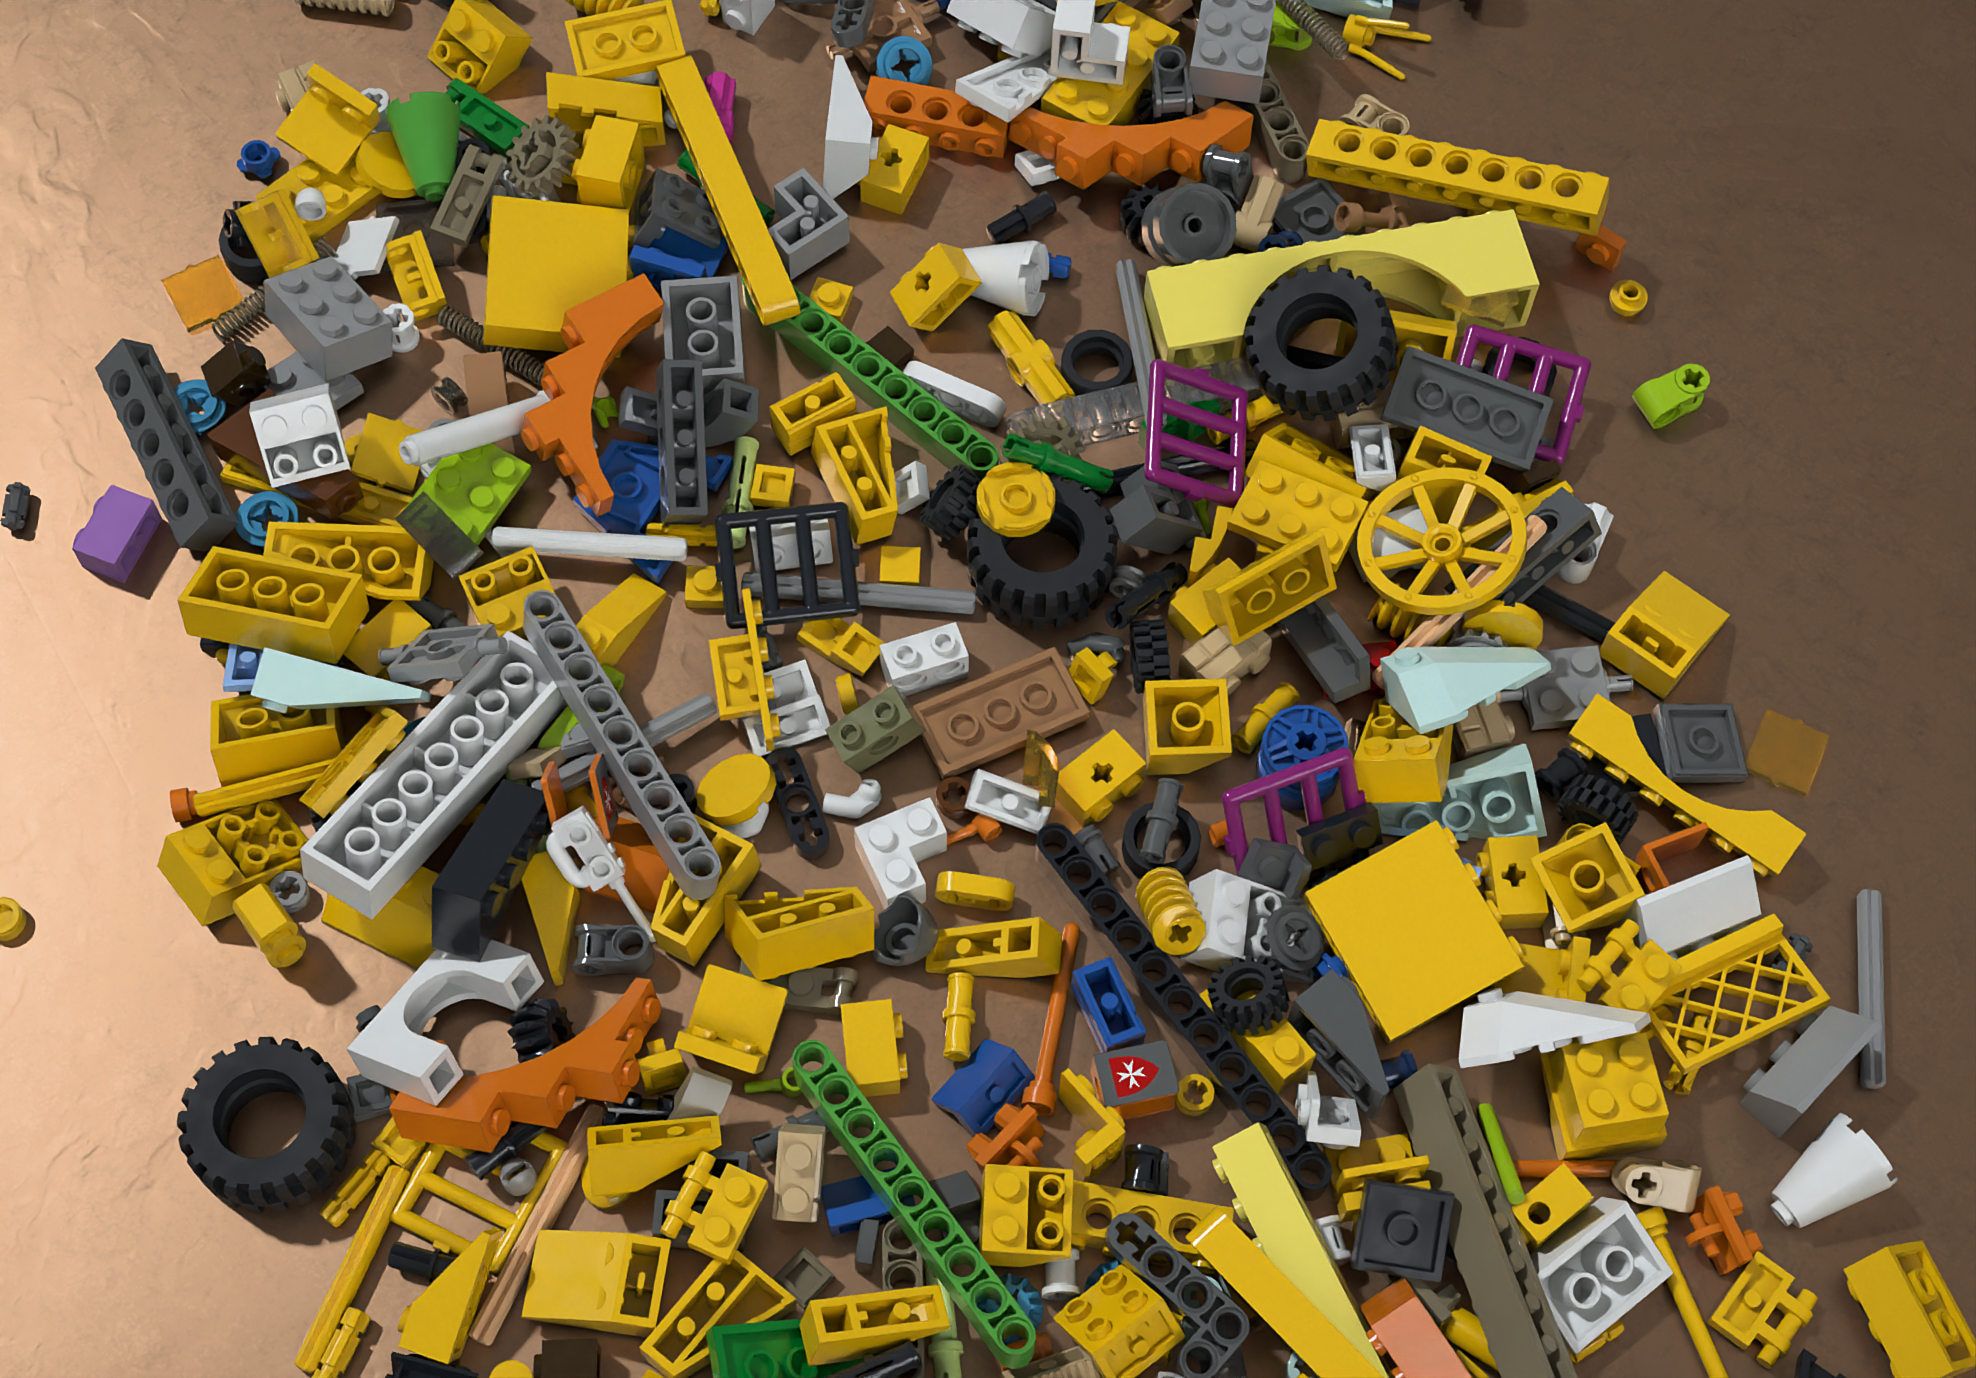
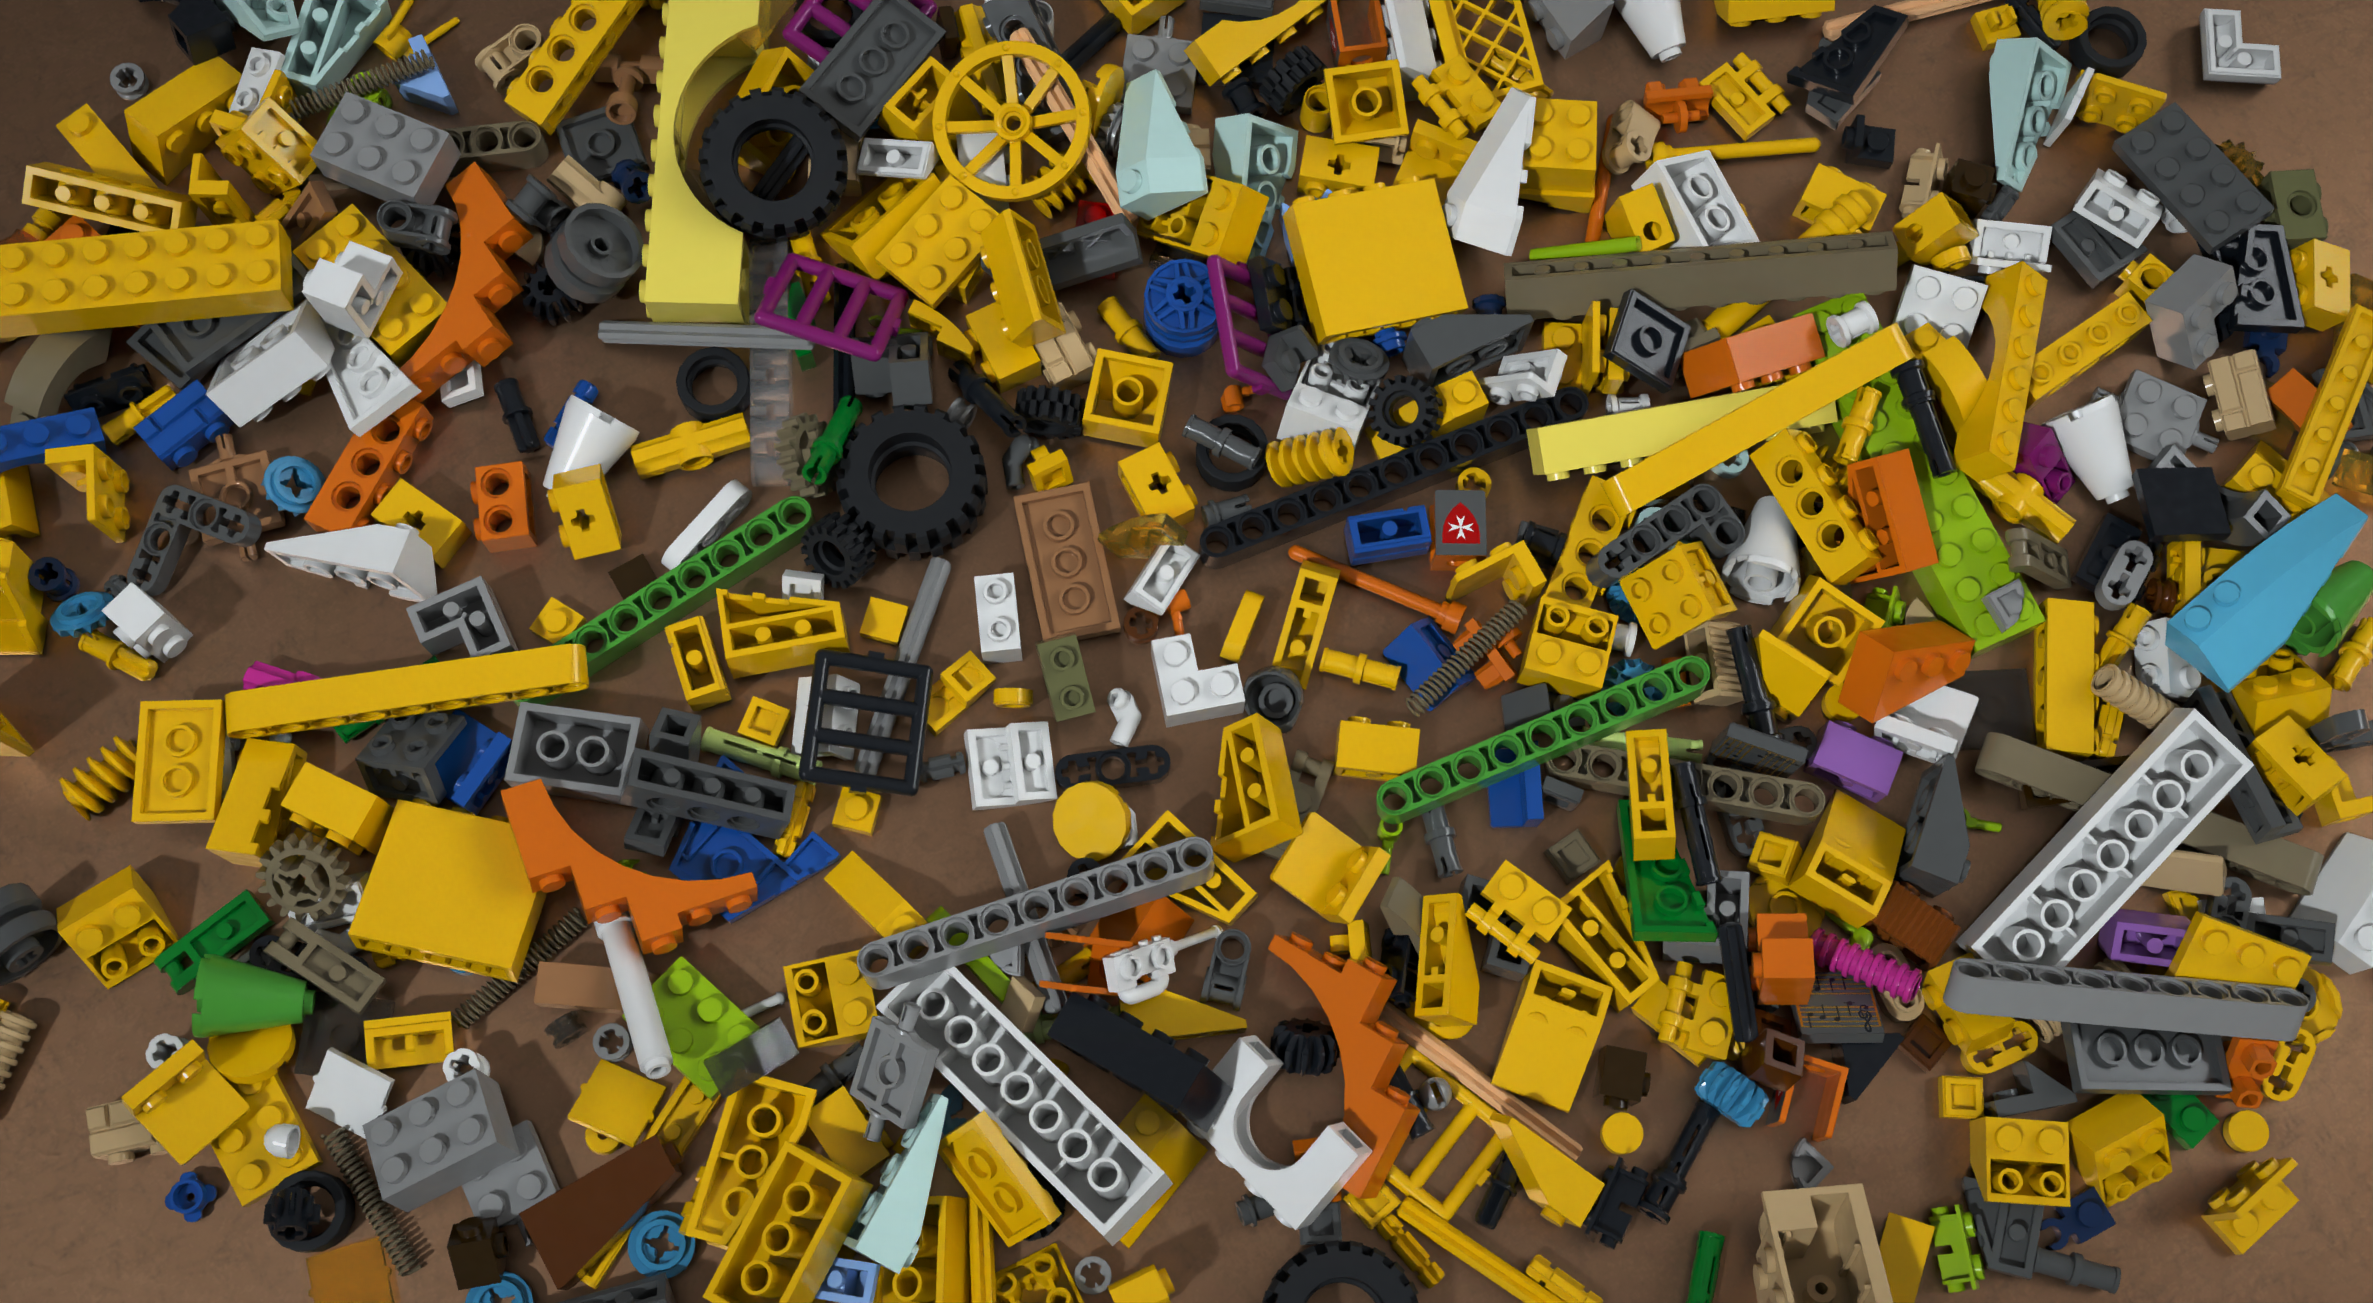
camera: 80 degrees left, 10 degrees up
yellow hinge [235,188,320,278] -> none
white slope [249,383,350,488] -> none
white axle [492,527,688,561] -> none
yellow bracket [708,588,781,752] -> none
tan brick [772,1123,826,1223] -> none
yellow tile [976,462,1055,537] -> none
none -> light blue slope [394,34,459,115]
none -> orange brick [470,461,538,553]
none -> dark tan piece [1405,600,1528,717]

